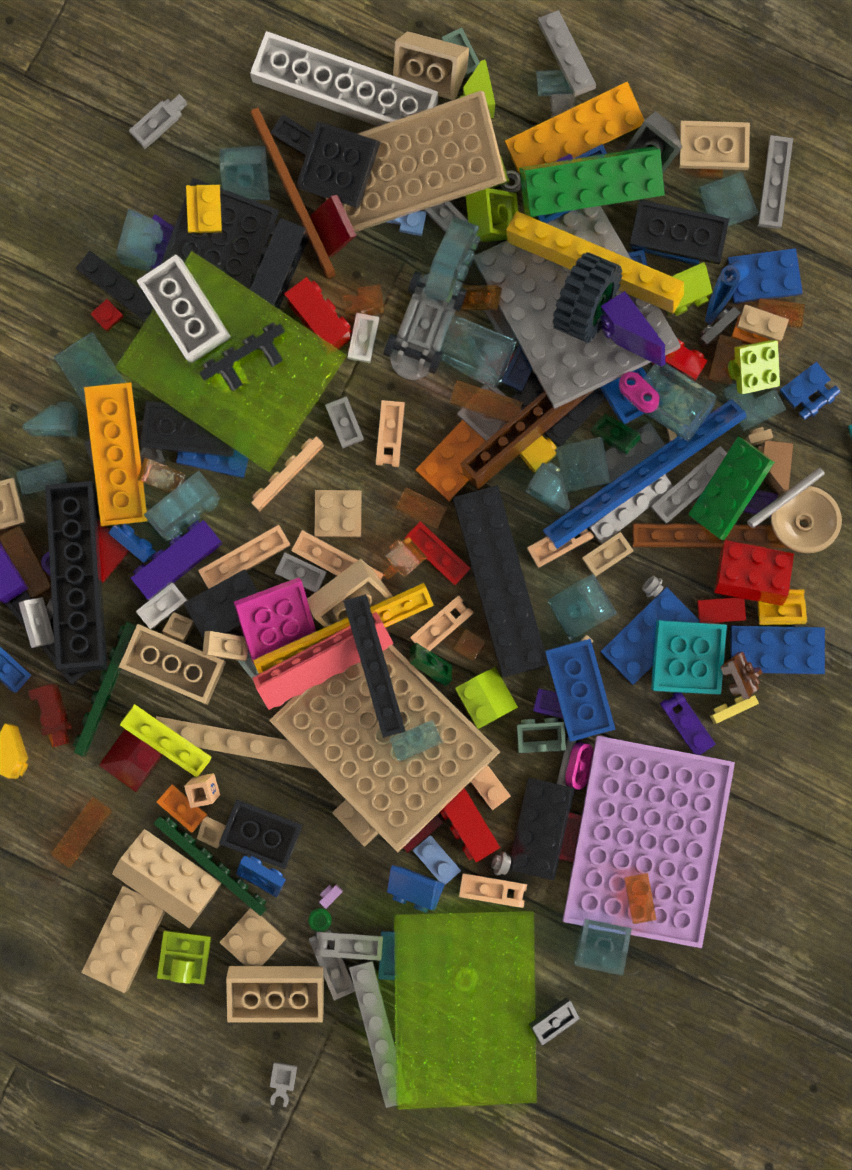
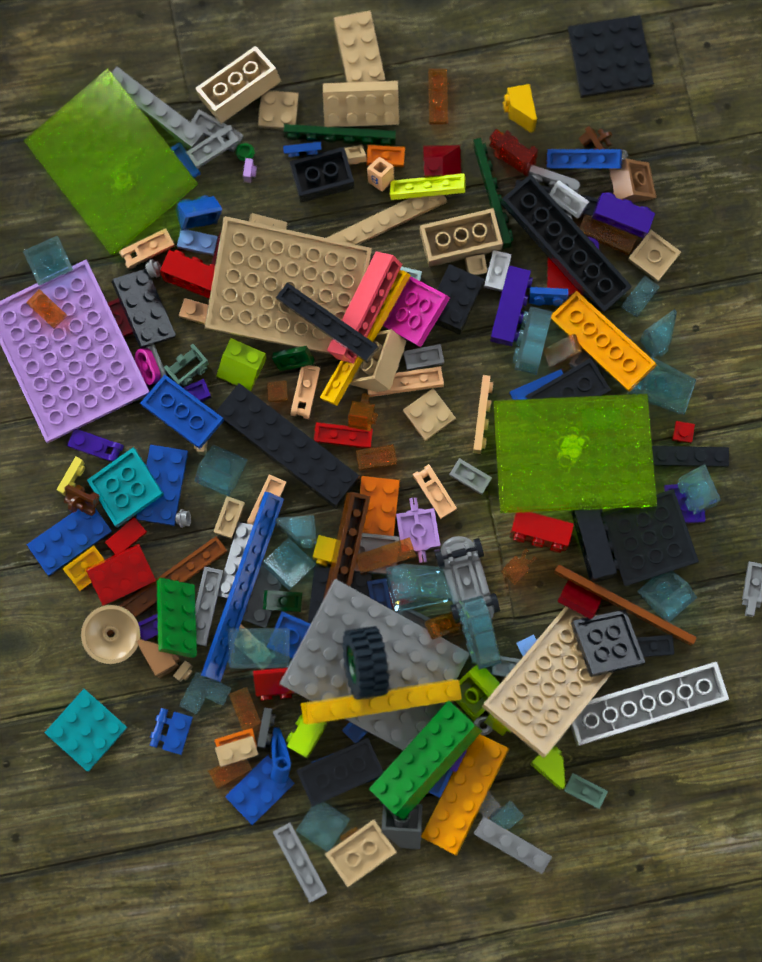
camera: 145 degrees right, 5 degrees down
white brick [137,255,232,363] -> none
lime plate [157,930,211,984] -> none
yellow plate [186,185,222,233] -> none
light nougat plate [198,525,291,589] -> none
black plate [199,322,286,392] -> none
tan plate [203,631,248,661] -> none
light grey plate [270,1062,297,1107] -> none
white plate [347,313,379,363] -> none
clear light blue plate [390,720,443,762] -> none
tan slope [393,31,469,100] -> none
plate [528,997,580,1046] -> none
dark purple slope [600,291,665,367] -> none
dark pink plate [619,372,659,413] -> none
lime plate [728,340,780,394] -> none
light grey bar [747,468,825,528] -> none
none -> lavender plate [396,498,440,563]
none -> light grey plate [528,165,580,193]

